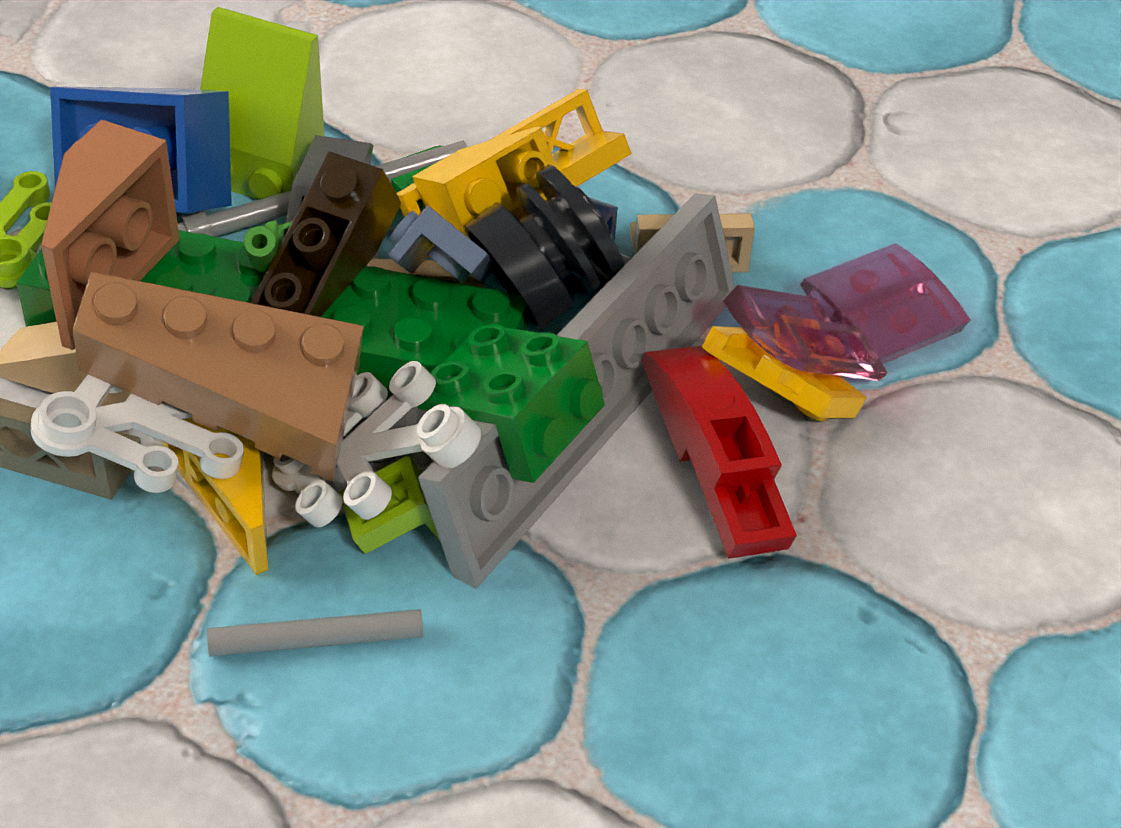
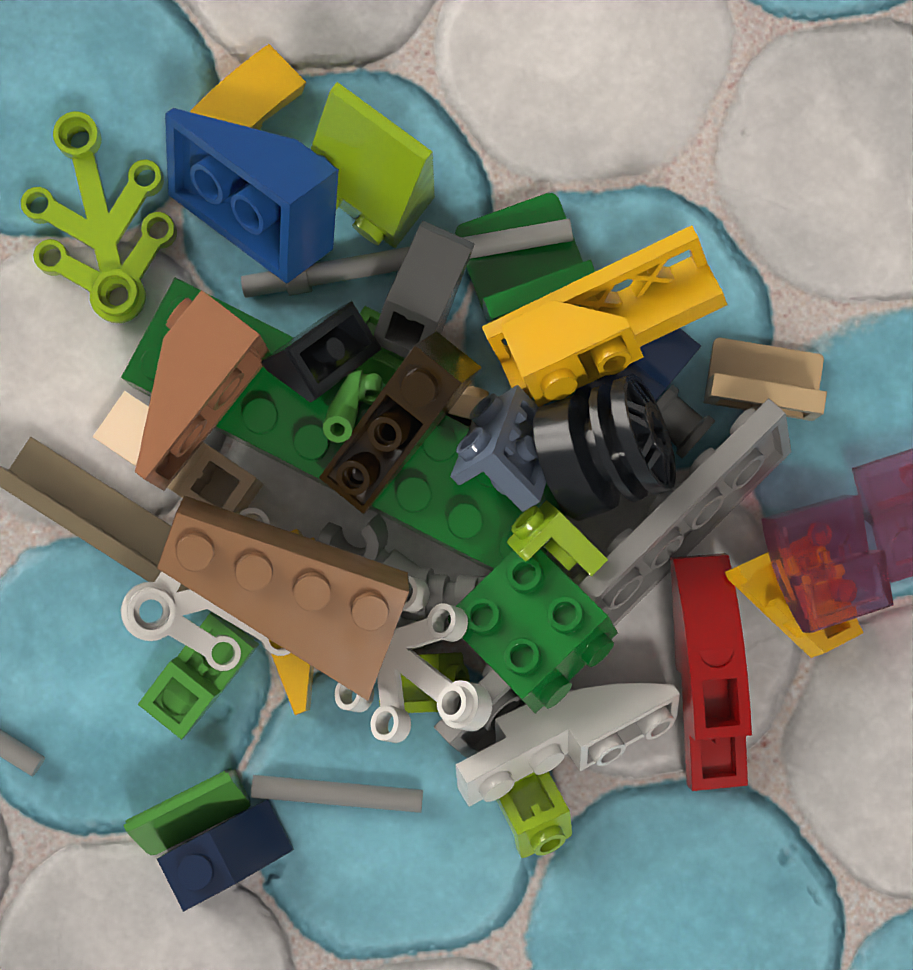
camera: 15 degrees right, 40 degrees up
none -> bright green slope [123,768,251,855]
none -> bright green slope [138,612,259,740]
none -> dark blue slope [157,799,294,912]
none -> black slope [260,301,382,402]
none -> white slope [456,683,680,807]
none -> lime bracket [496,772,572,858]
none -> lime bracket [507,500,608,577]

